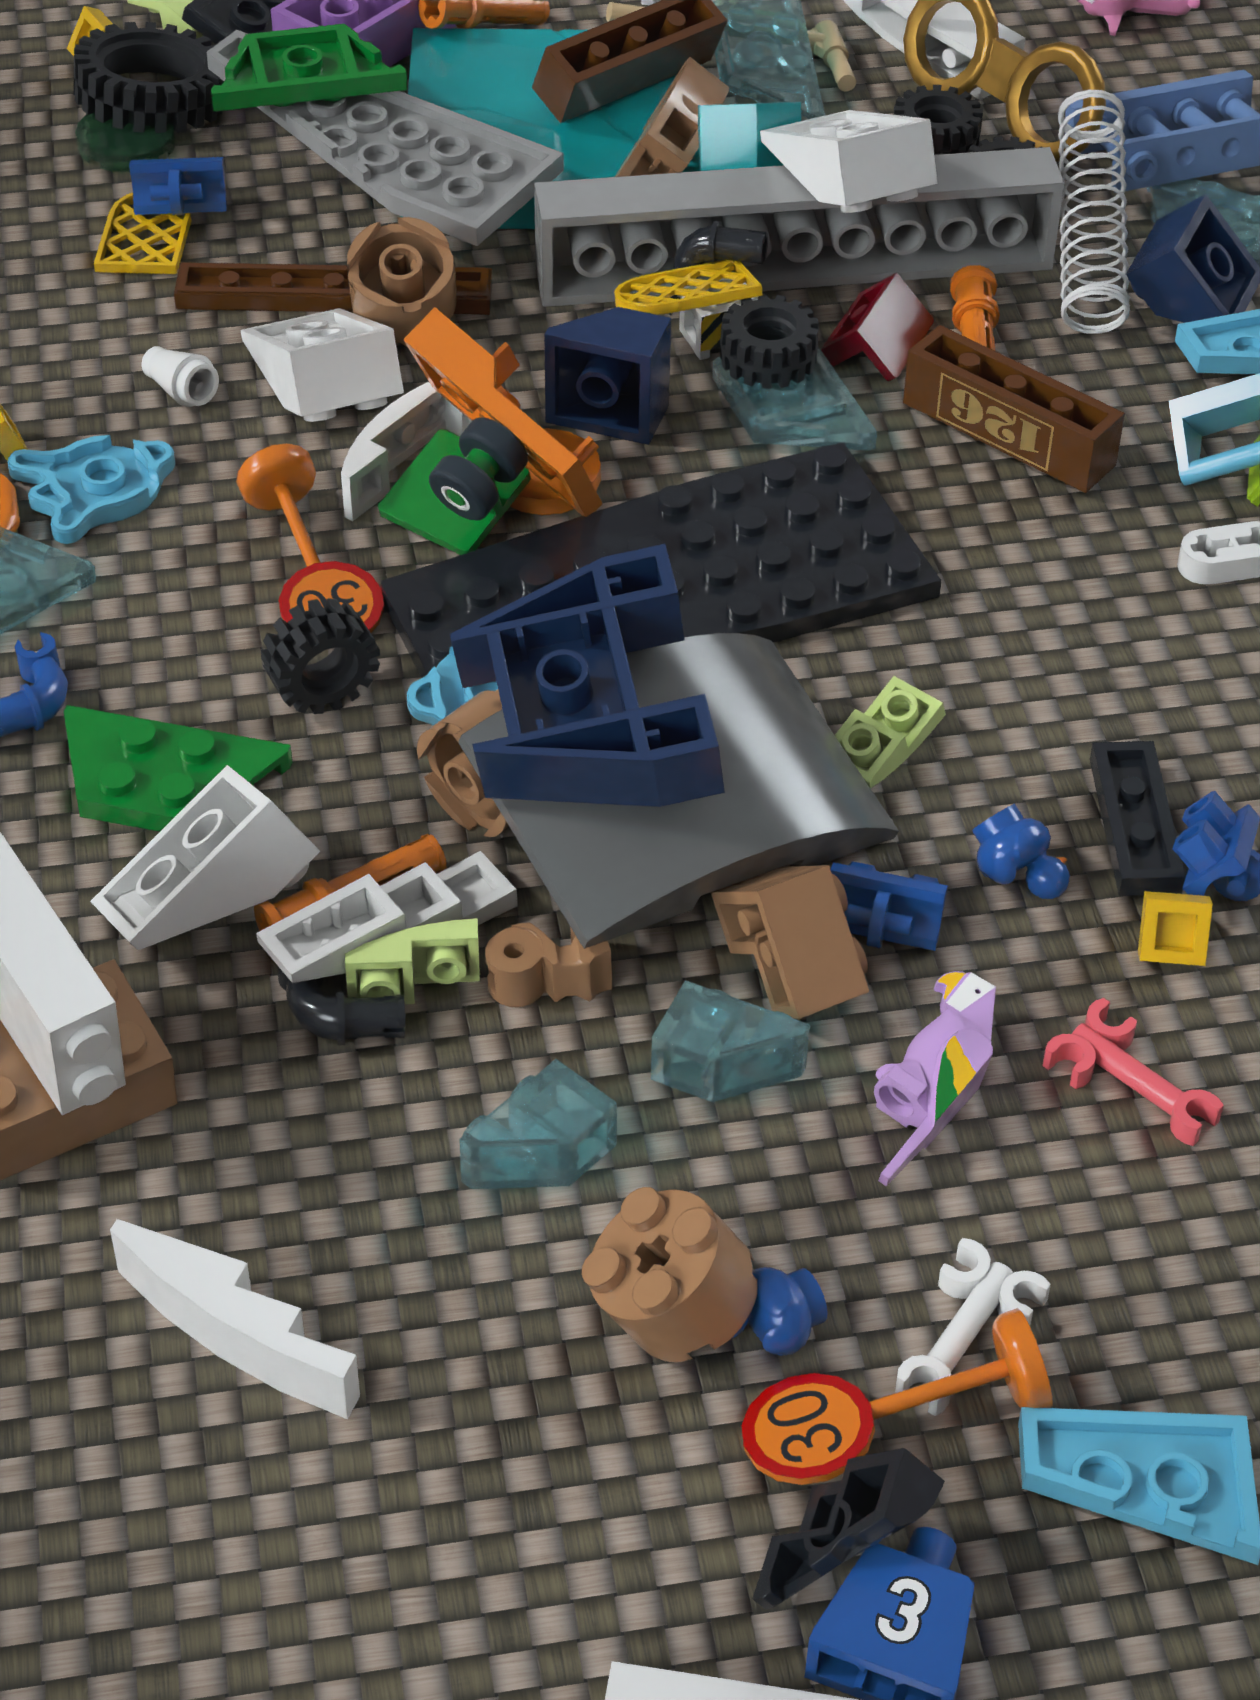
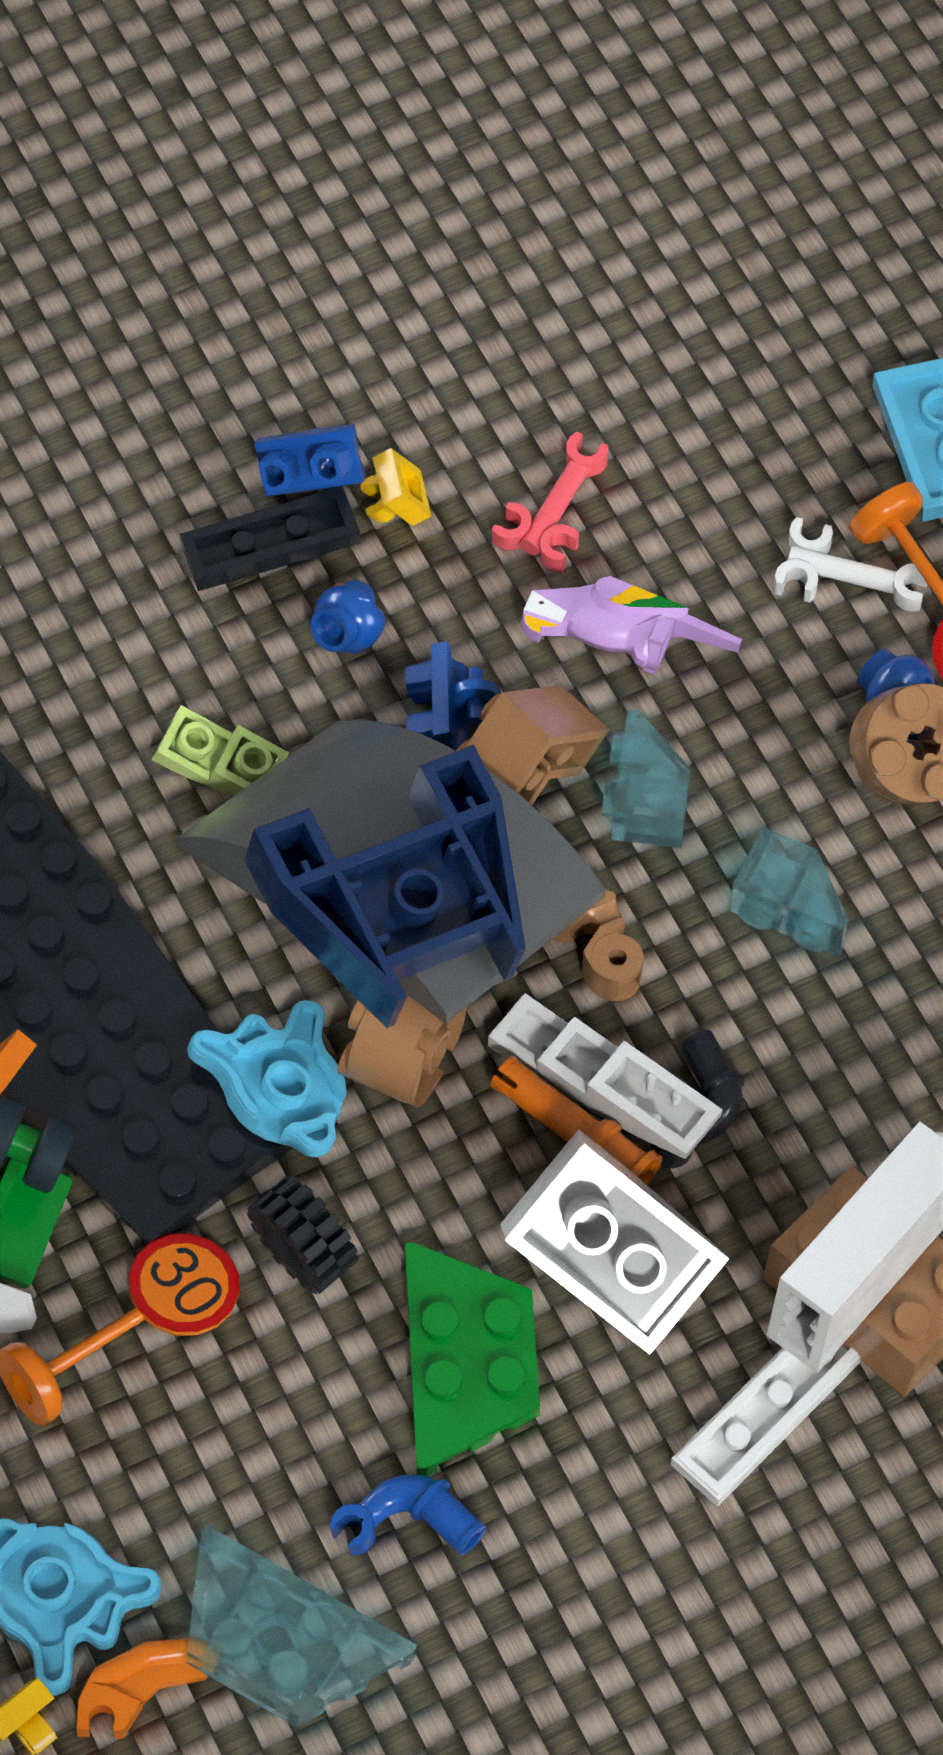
camera: 105 degrees left, 15 degrees up
yellowish green slope [345,918,480,1004] -> none

